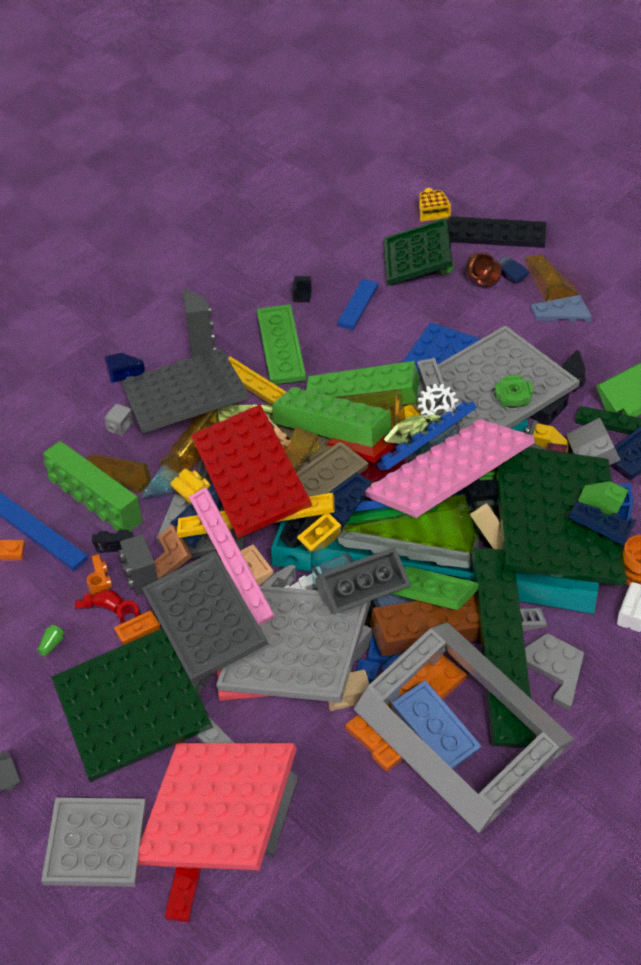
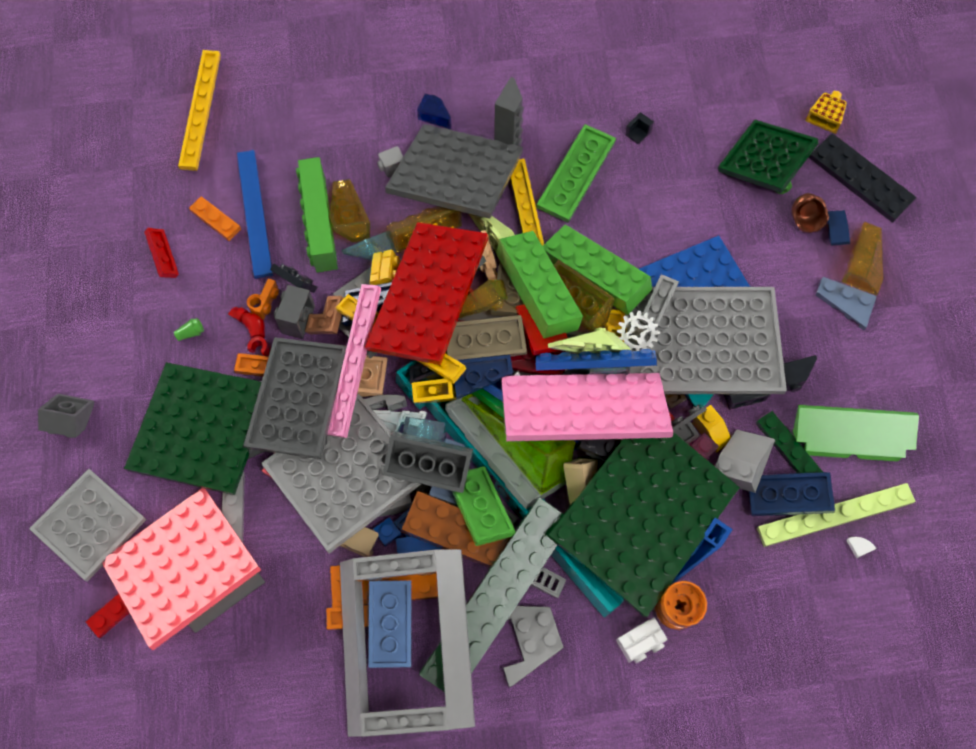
camera: 35 degrees right, 20 degrees up
blue tile [337,279,378,330] -> none
bright green plate [495,375,533,407] -> none
dark blue wing [568,501,637,545] -> none
bright green slope [578,481,628,515] -> none

